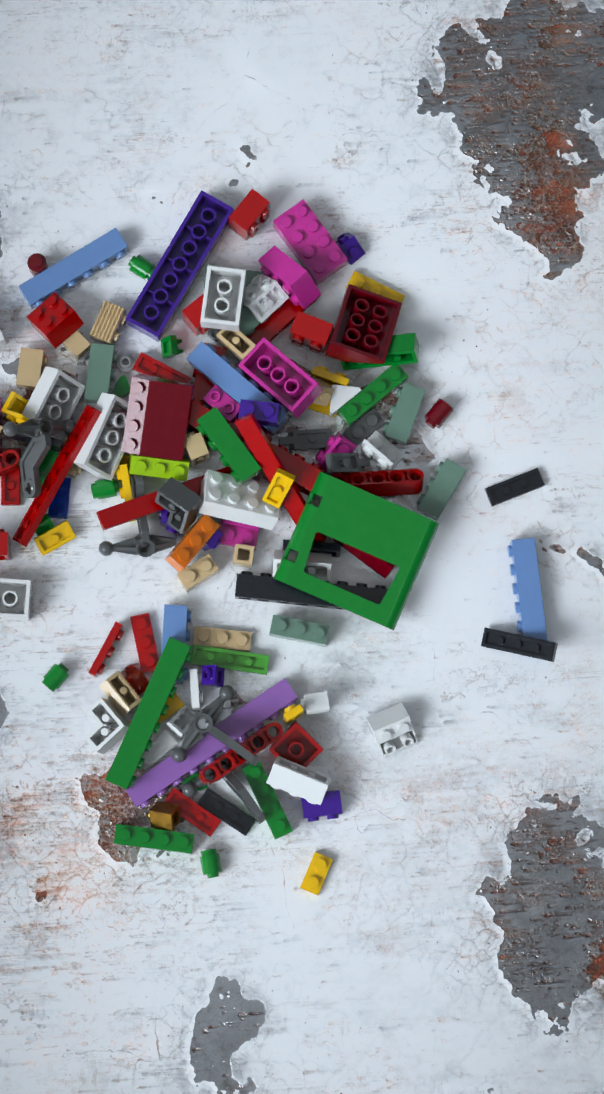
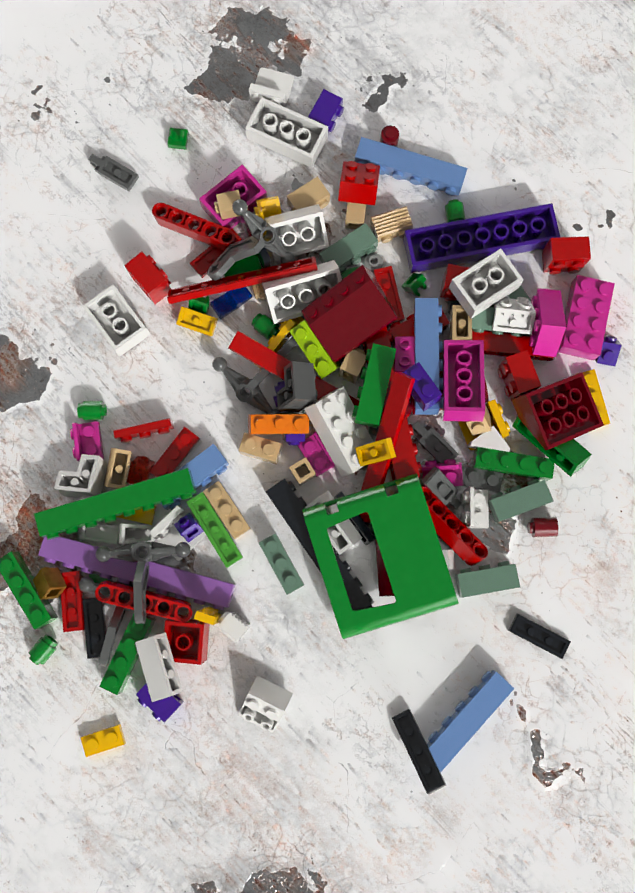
camera: 60 degrees right, 0 degrees up
none -> dark pink bracket [70,421,104,462]

